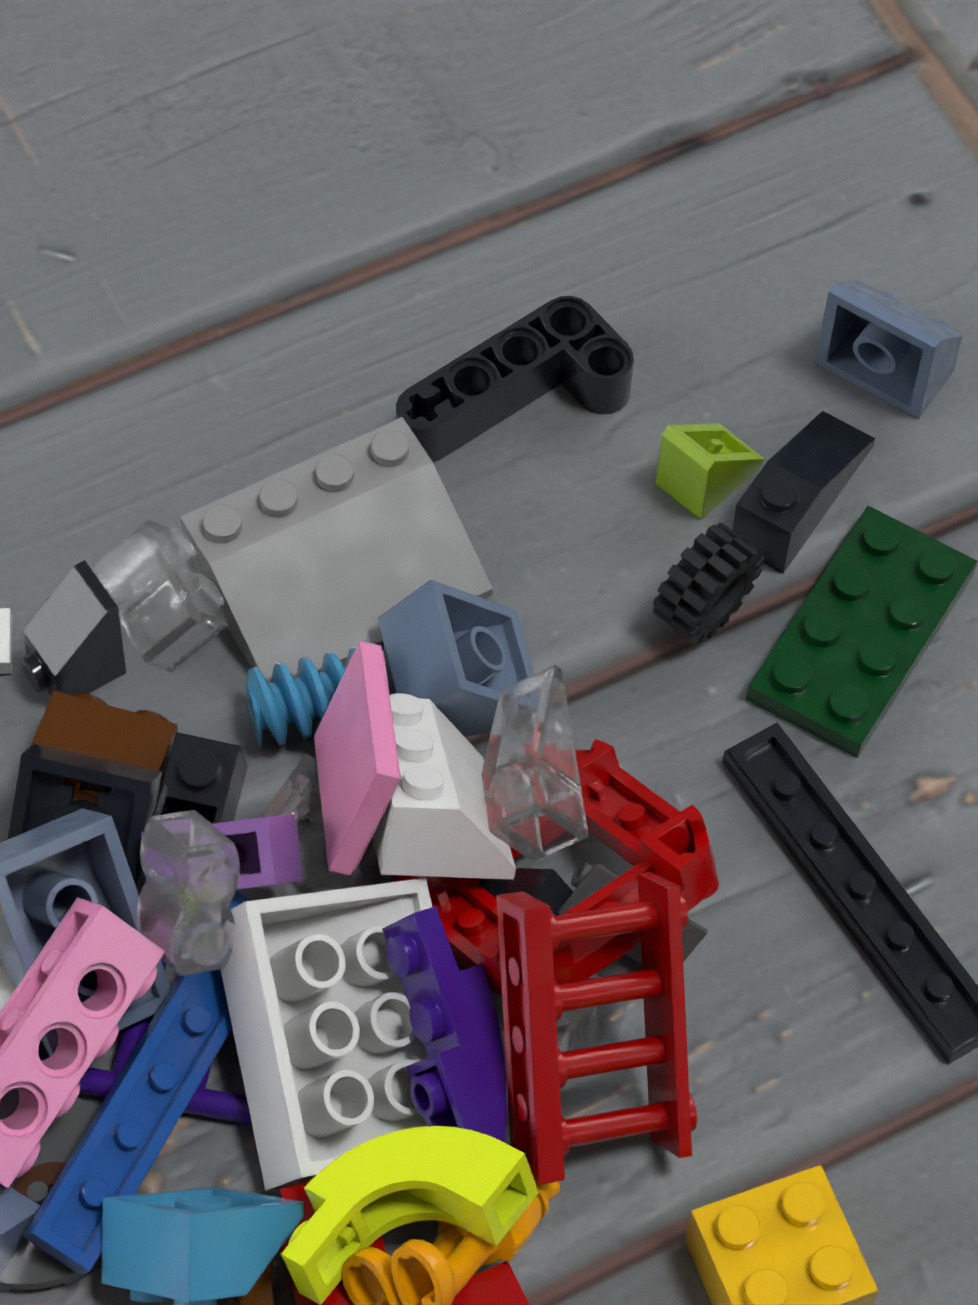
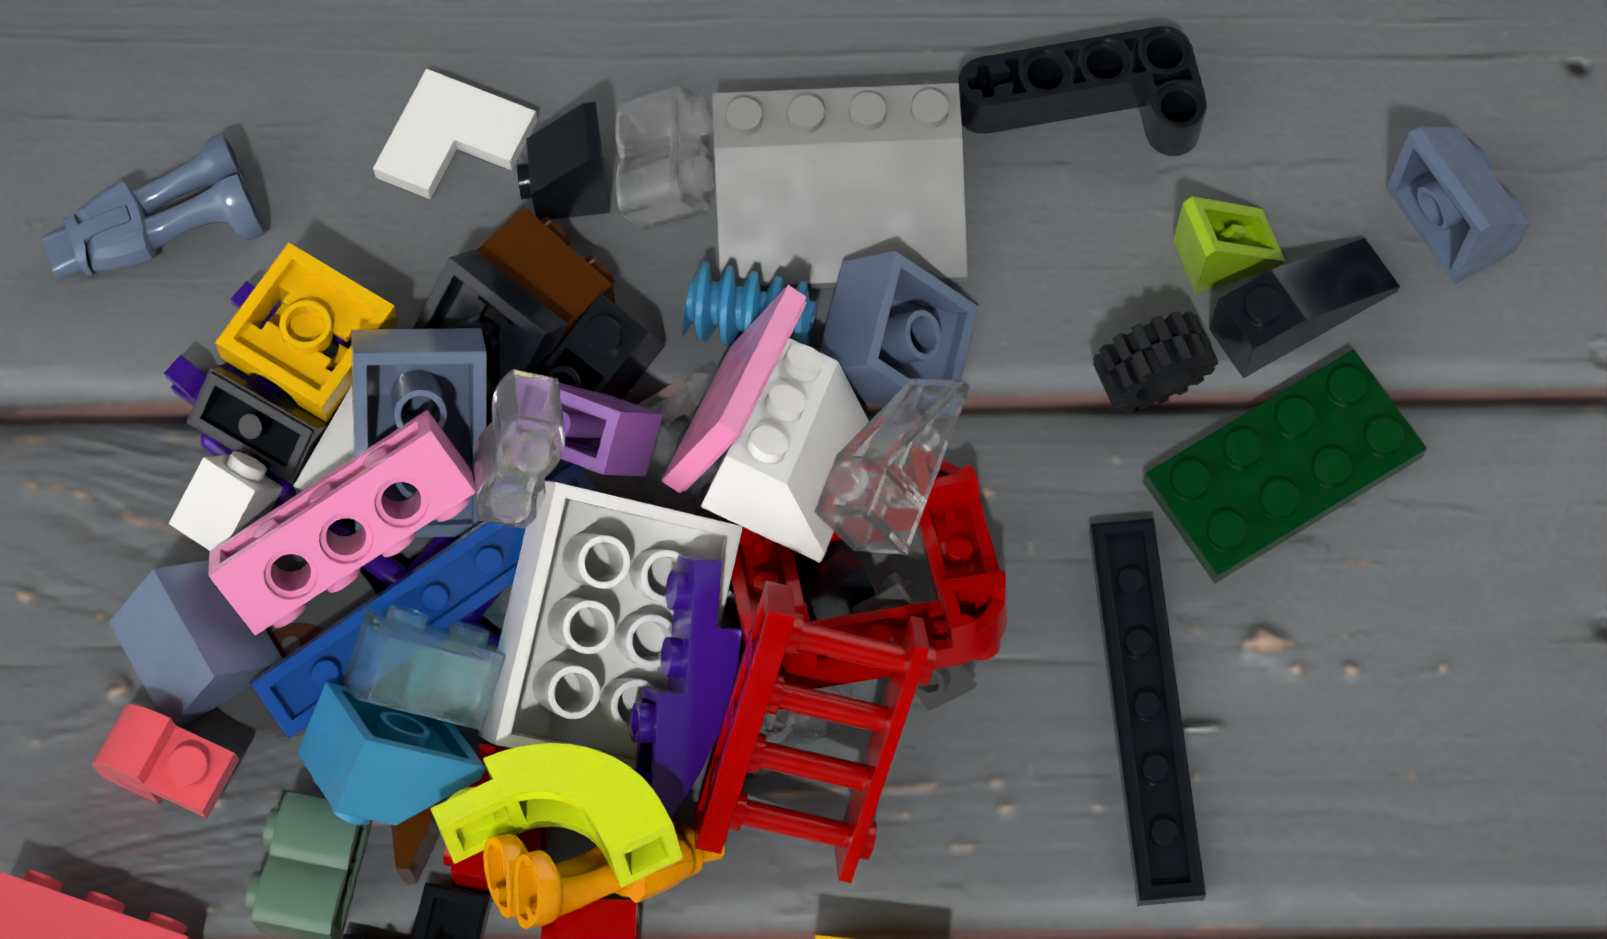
camera: 30 degrees right, 10 degrees up
none -> clear light blue brick [343,605,506,731]

